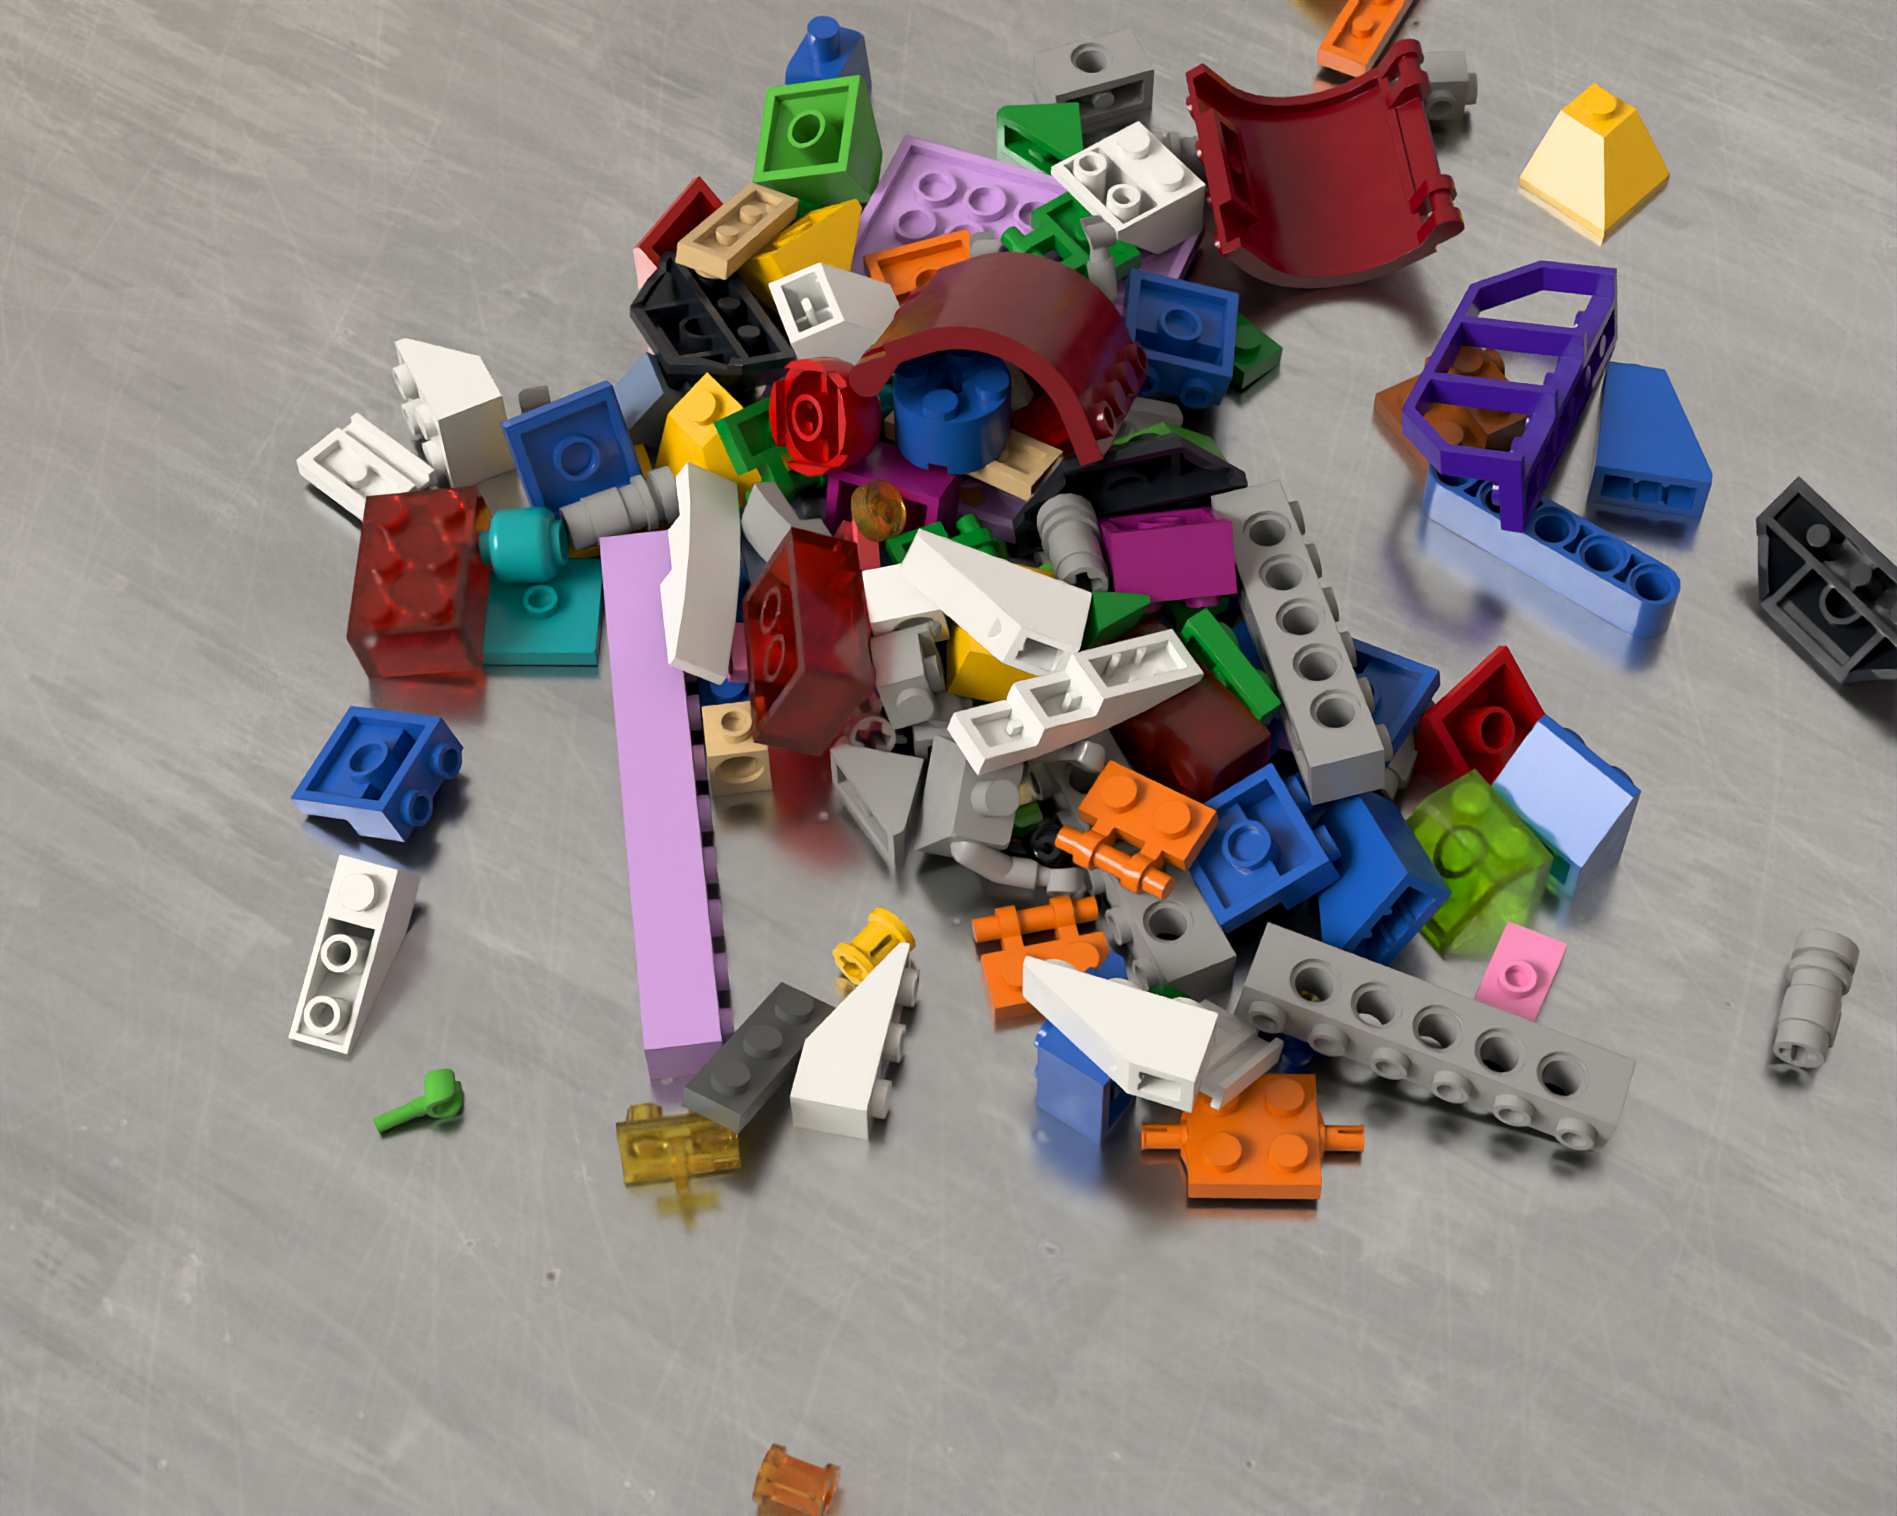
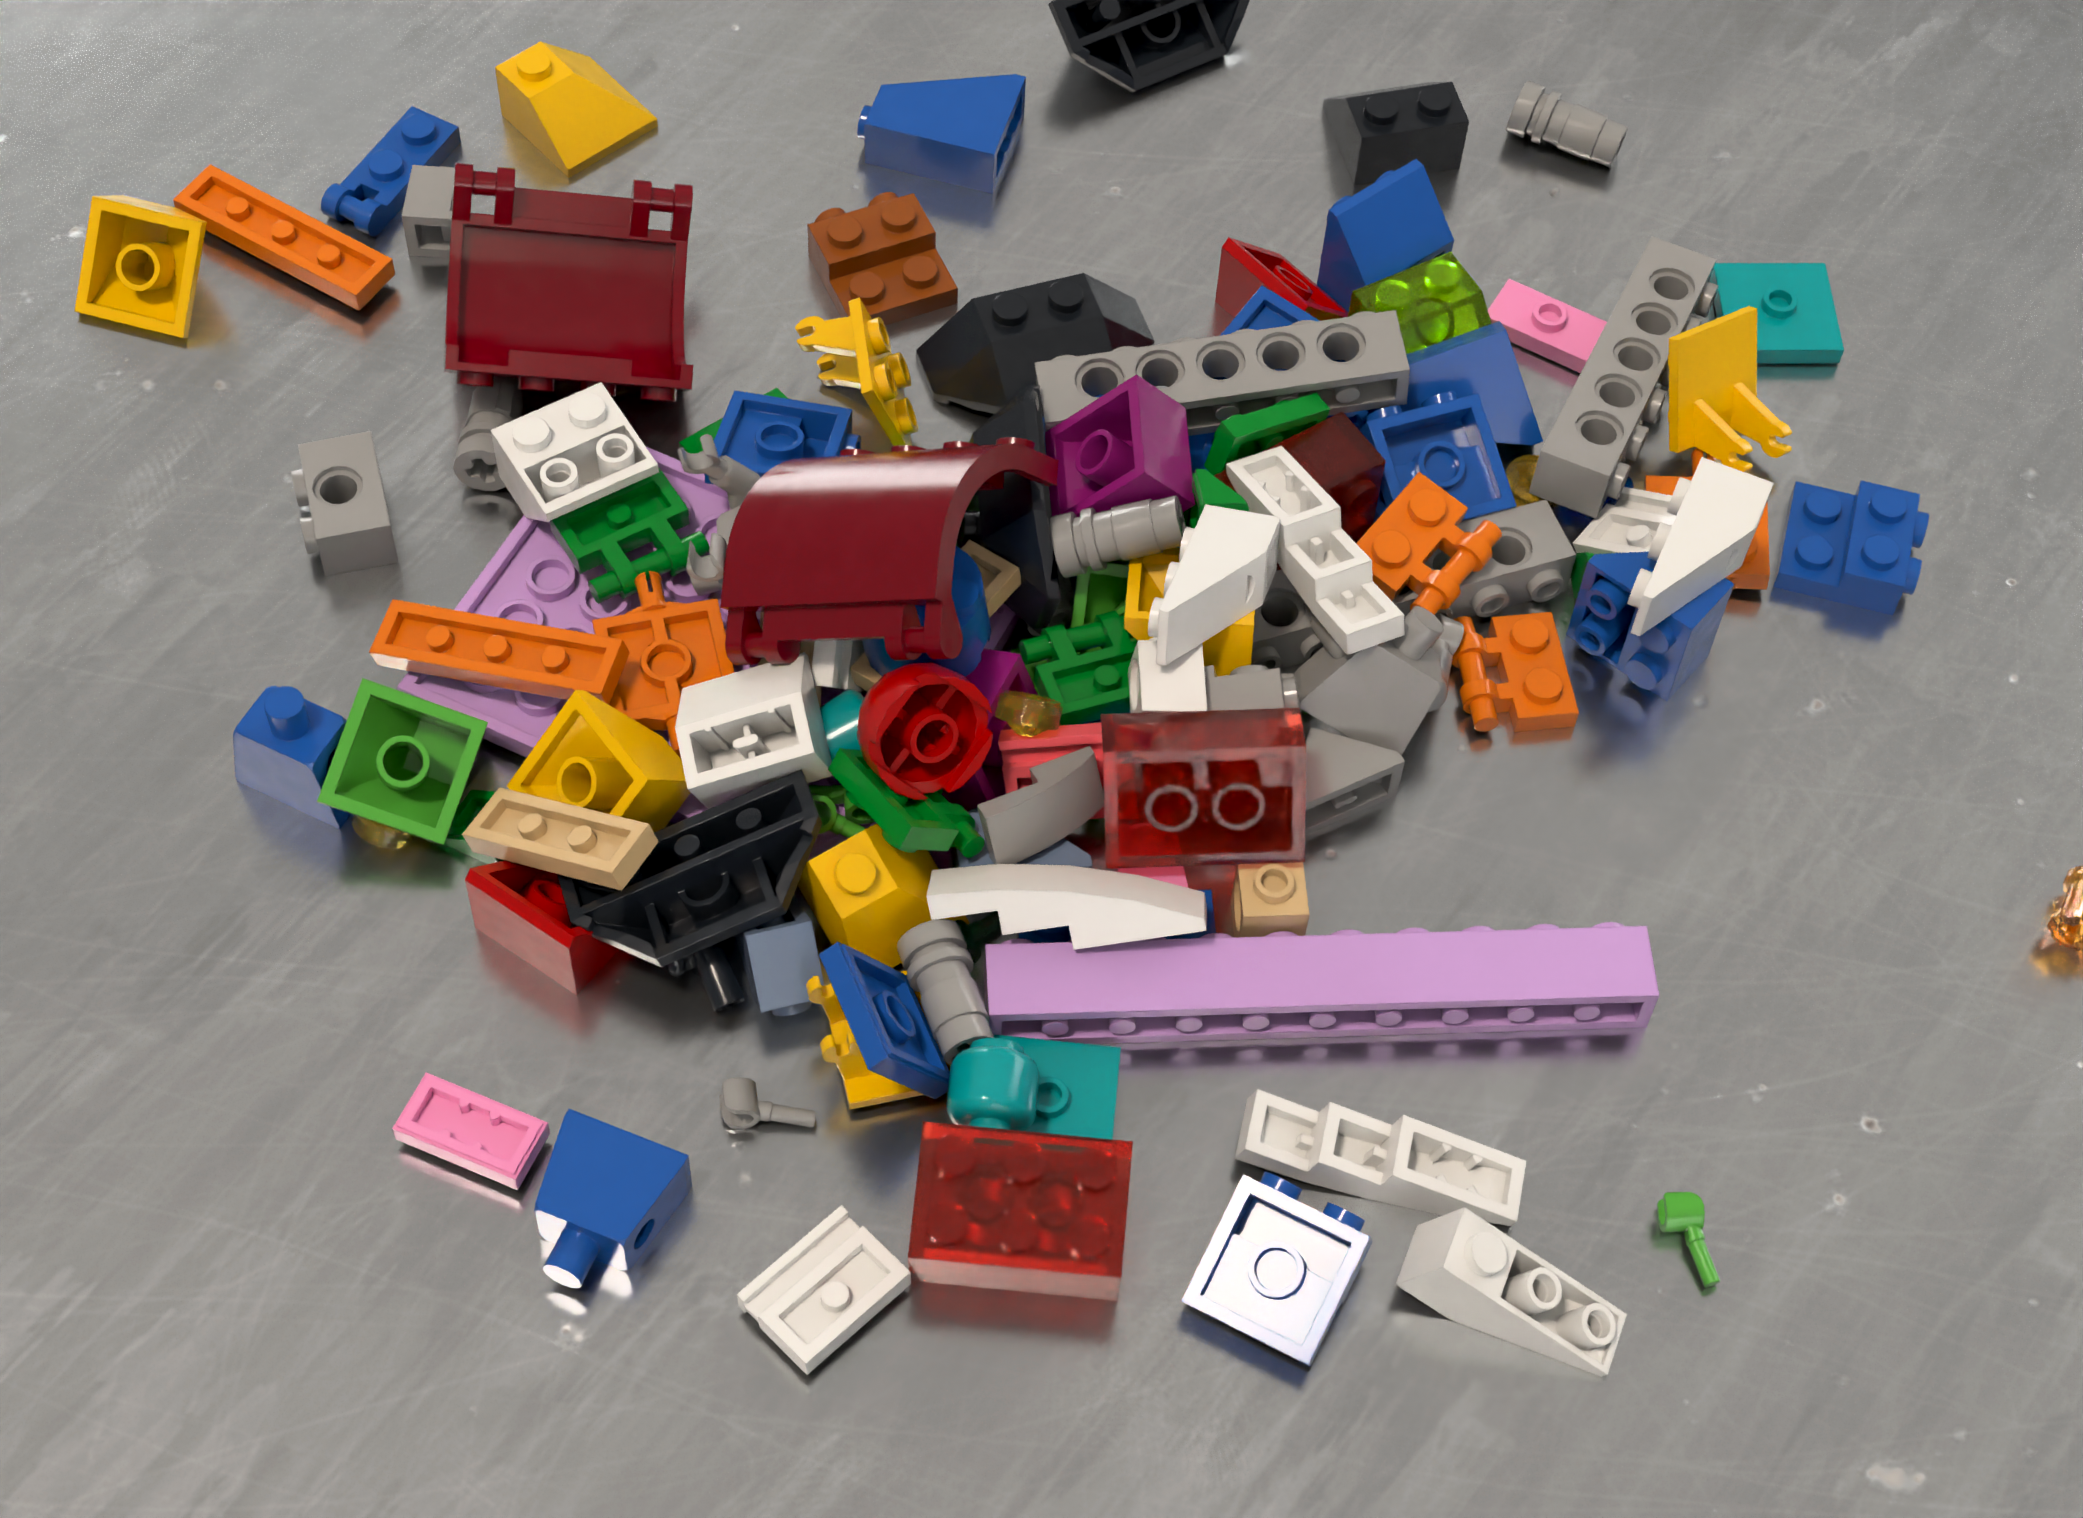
camera: 90 degrees left, 0 degrees up
white slope [392,338,516,492] -> none
clear yellow hips [616,1102,741,1195] -> none
dark grey plate [682,982,836,1134] -> none
white slope [790,942,920,1141] -> none
yellow bush [832,908,916,985] -> none
green slope [997,102,1083,176] -> none
dark purple plate [1401,260,1618,533] -> none
blue beam [1422,463,1681,639] -> none
none -> blue plate [321,106,461,237]
none -> orange plate [369,599,630,705]
none -> bright pink plate [392,1072,550,1190]
none -> blue torso [534,1109,692,1288]
none -> yellow plate [795,297,918,446]
none -> black wedge [916,273,1155,413]
none -> white slope [1235,1089,1526,1226]
none -> black slope [1323,82,1469,185]
none -> yellow plate [1668,306,1792,472]
none -> teal plate [1710,263,1844,363]
none -> blue plate [1773,480,1929,616]

